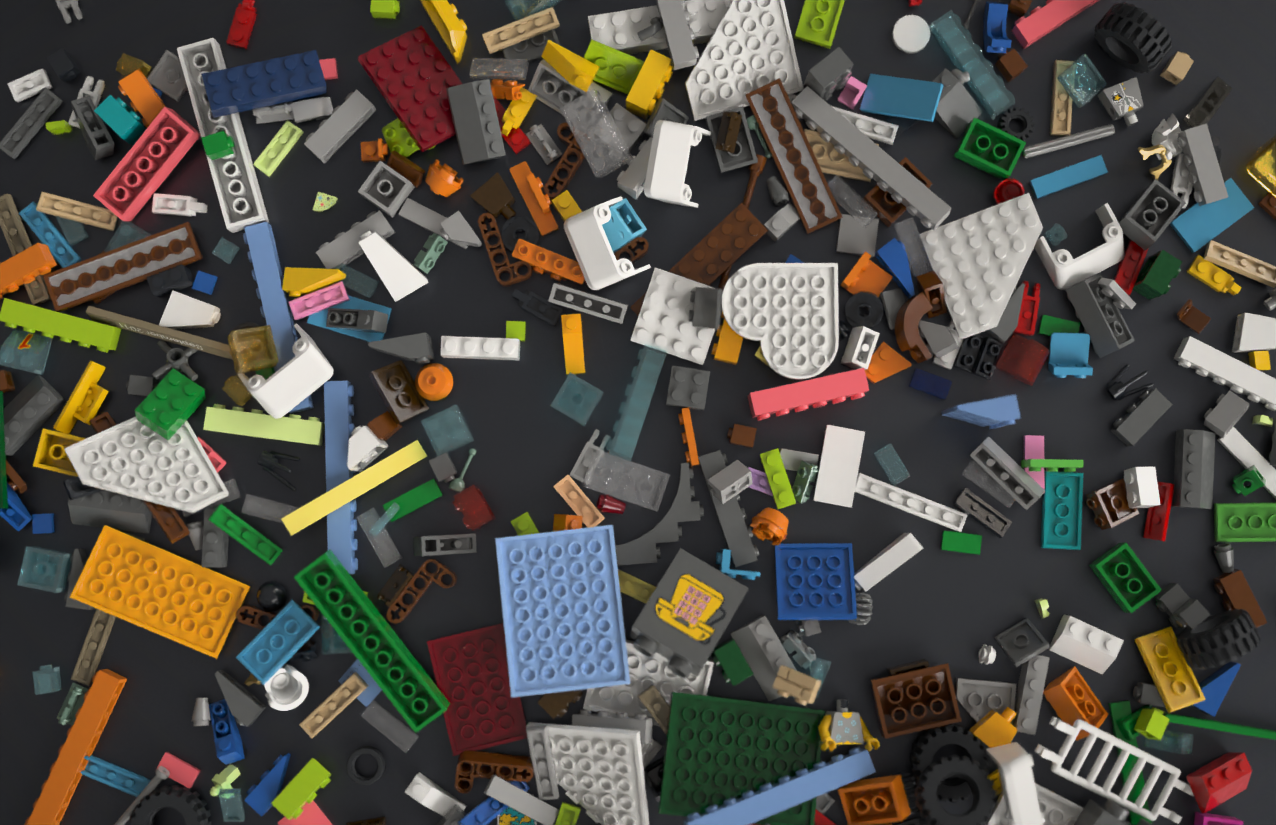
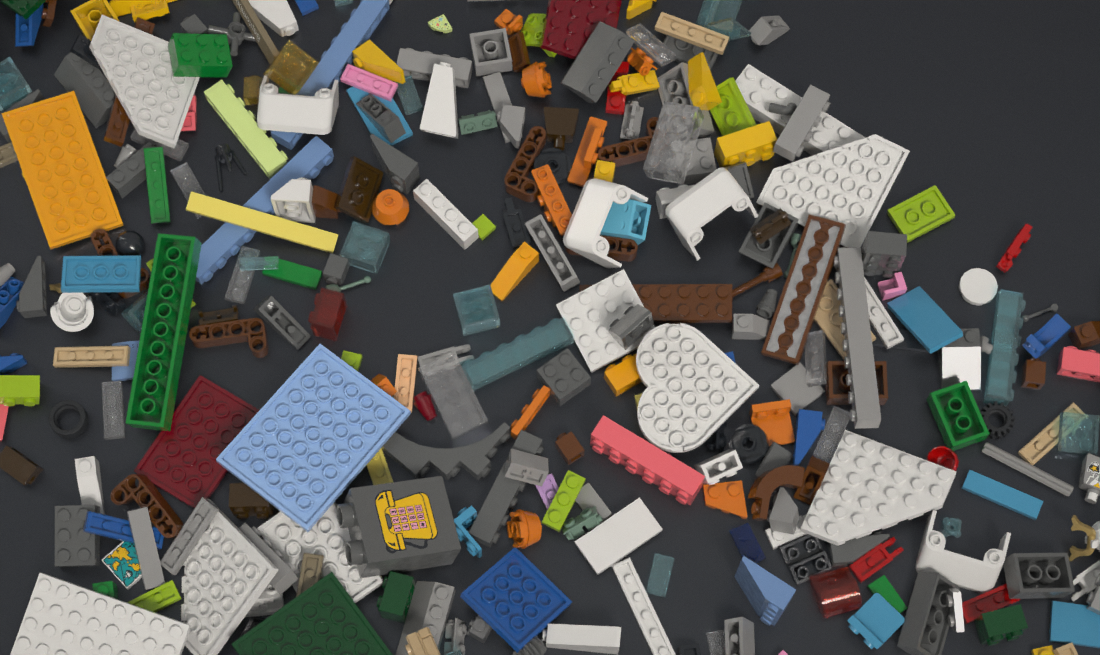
camera: 45 degrees right, 15 degrees down
blue tile [32,513,55,534] -> none

